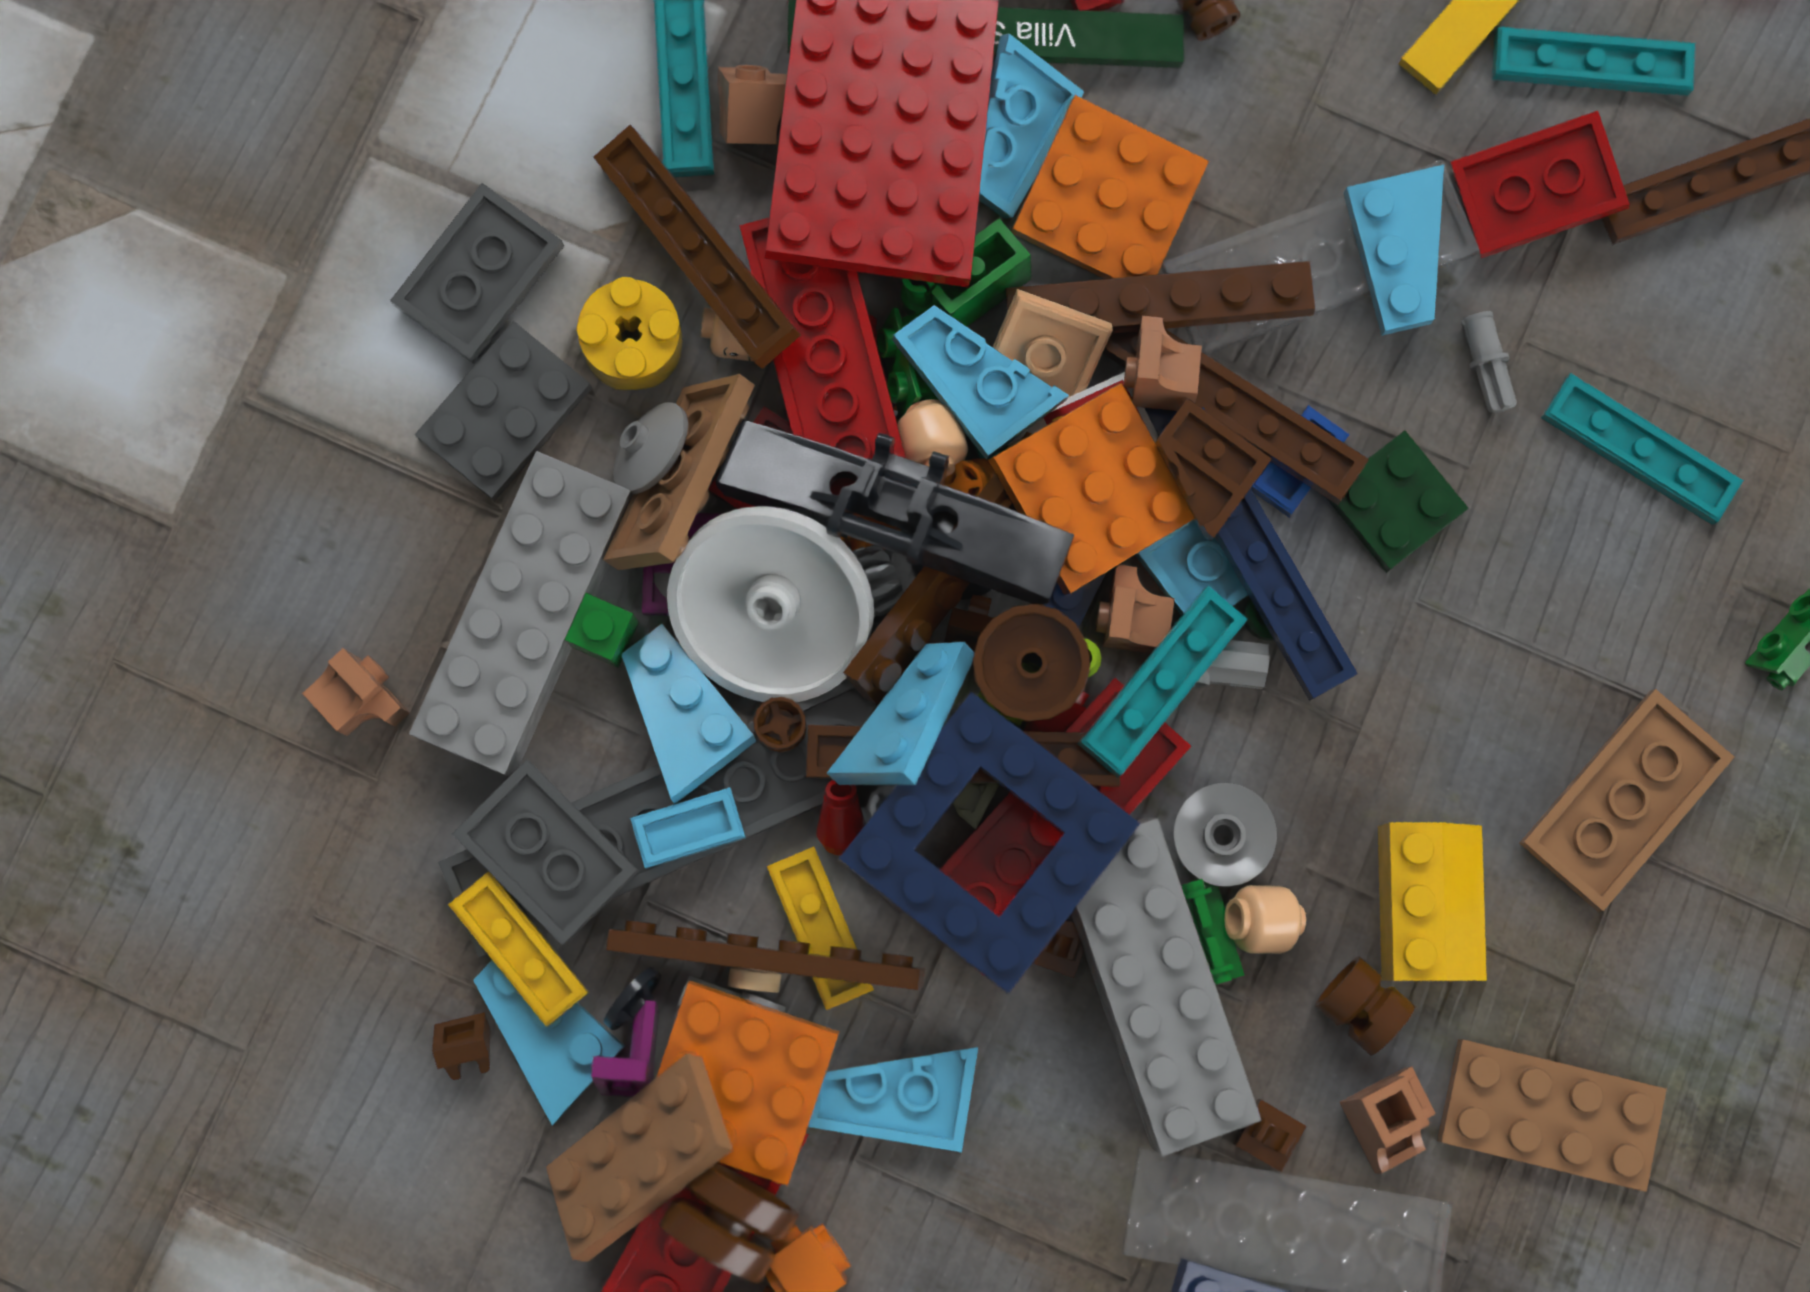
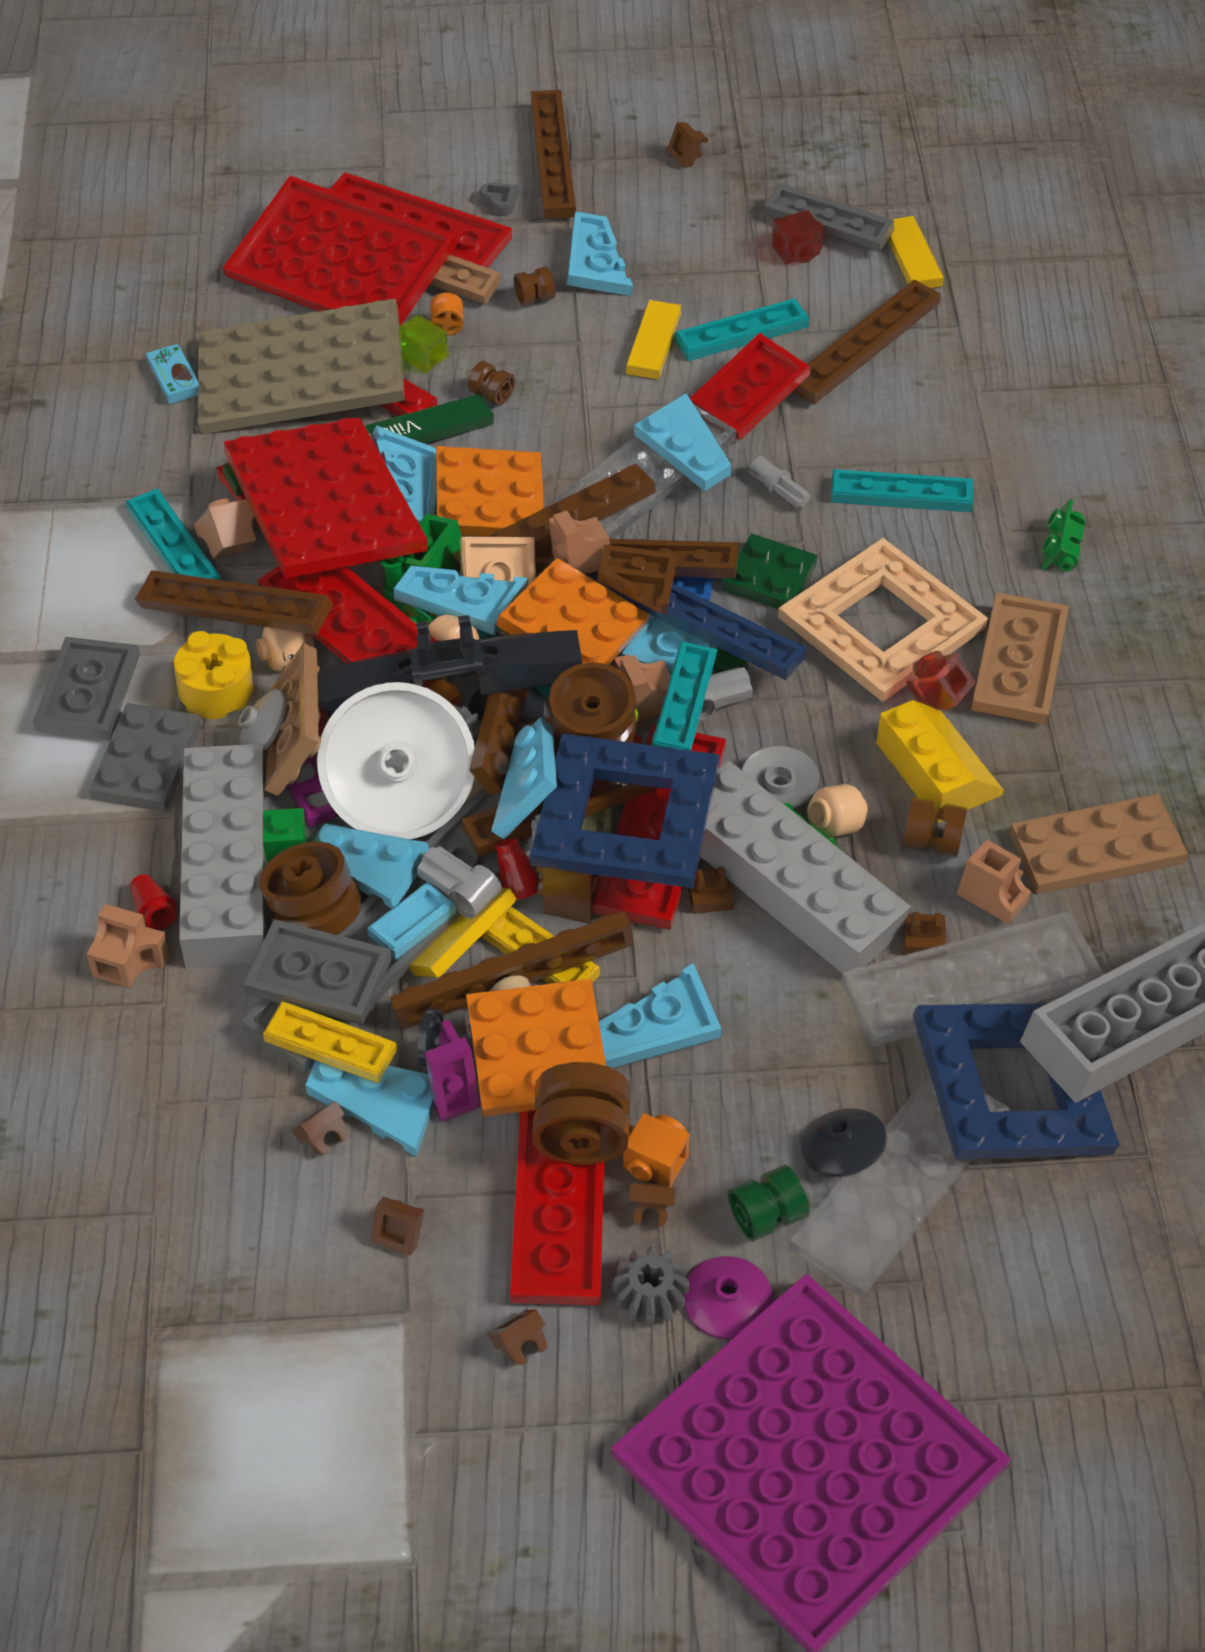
camera: 25 degrees left, 30 degrees down
medium nougat plate [546,1053,733,1262] -> none
reddish brown wheel [753,697,807,753] -> none
none -> red cone [130,874,177,931]
none -> reddish brown wheel [259,841,361,935]
none -> reddish brown tile [370,1196,424,1256]
none -> yellow tile [410,888,517,978]
none -> light grey piece [417,846,502,919]
none -> light nougat plate [778,538,988,702]
none -> clear red brick [906,651,976,711]

